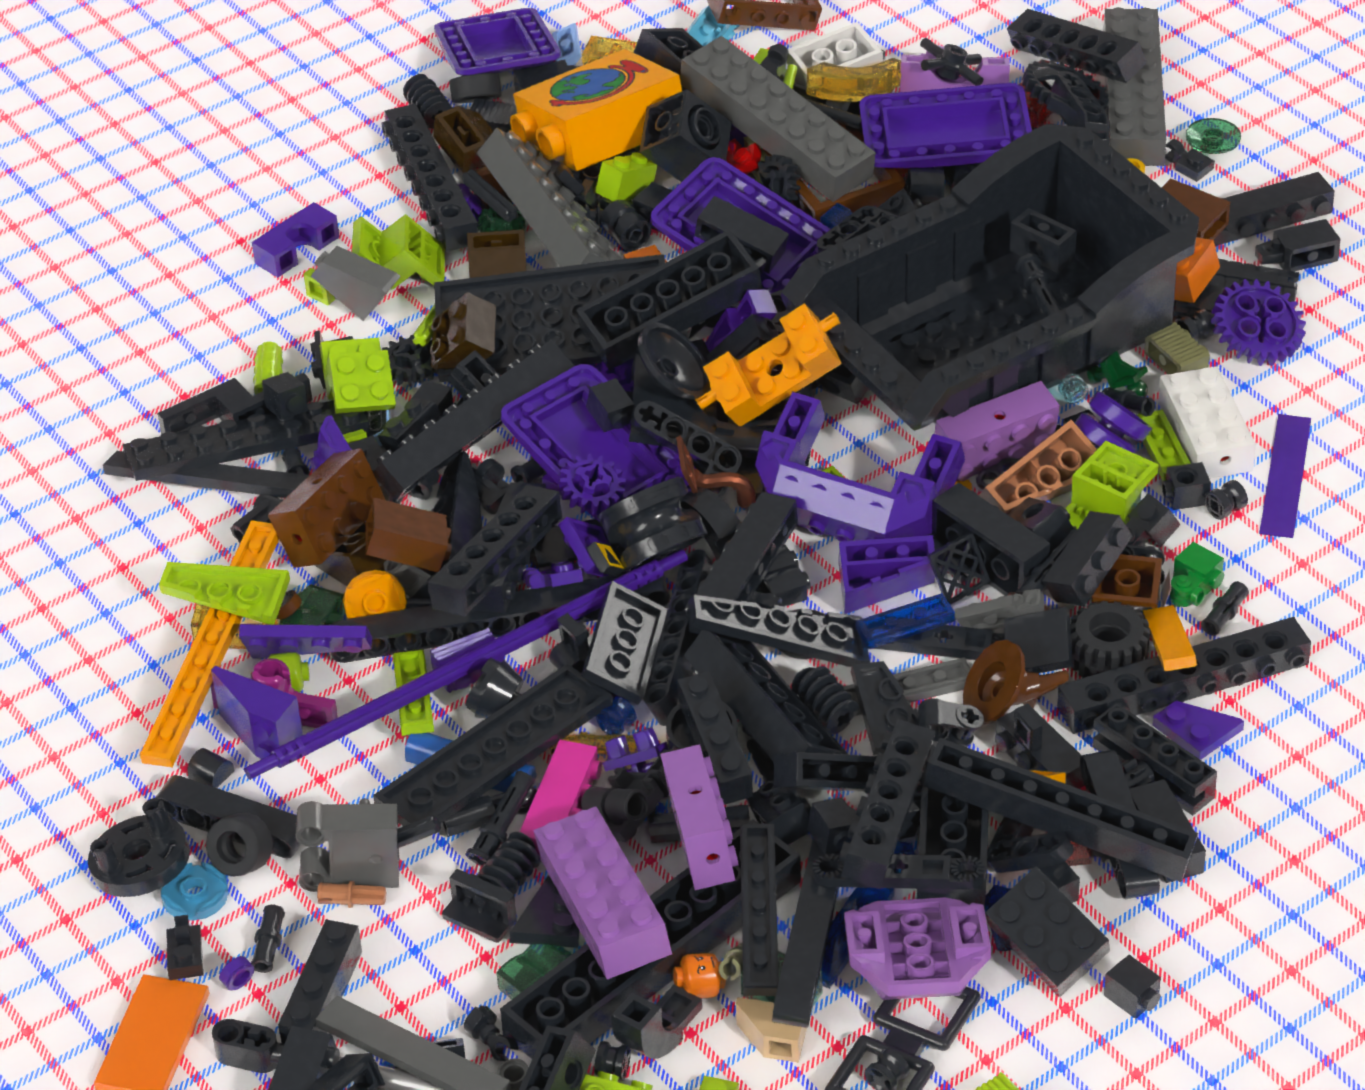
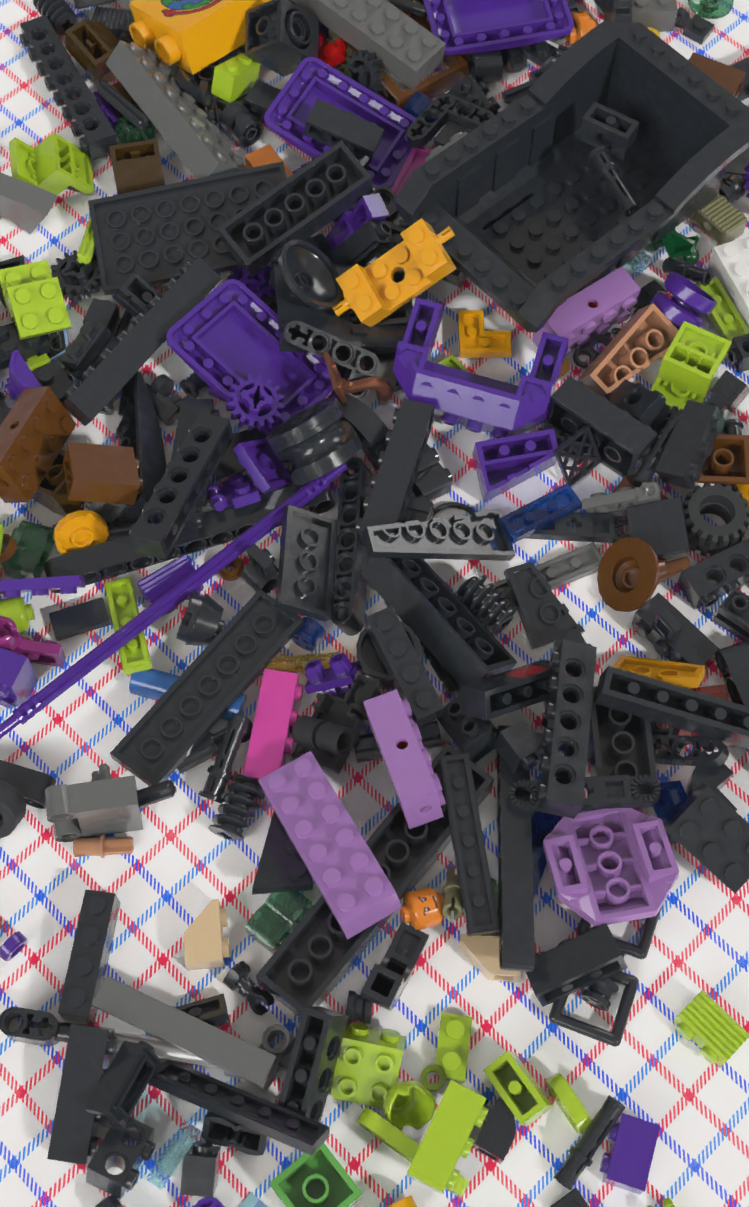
camera: 10 degrees left, 20 degrees up
black pin [251,904,285,973] -> none
dark brown slope [430,292,496,369] -> none
black bracket [442,869,517,943] -> none
black brick [586,378,634,432] -> none
black tile [587,542,625,577] -> none
black piece [918,698,984,747] -> none
none -> black tile [49,597,111,641]
none -> tan slope [183,899,230,971]
none -> reddish brown plate [218,557,245,581]
none -> light orange plate [458,310,511,358]
none -> black brick [526,924,628,1007]

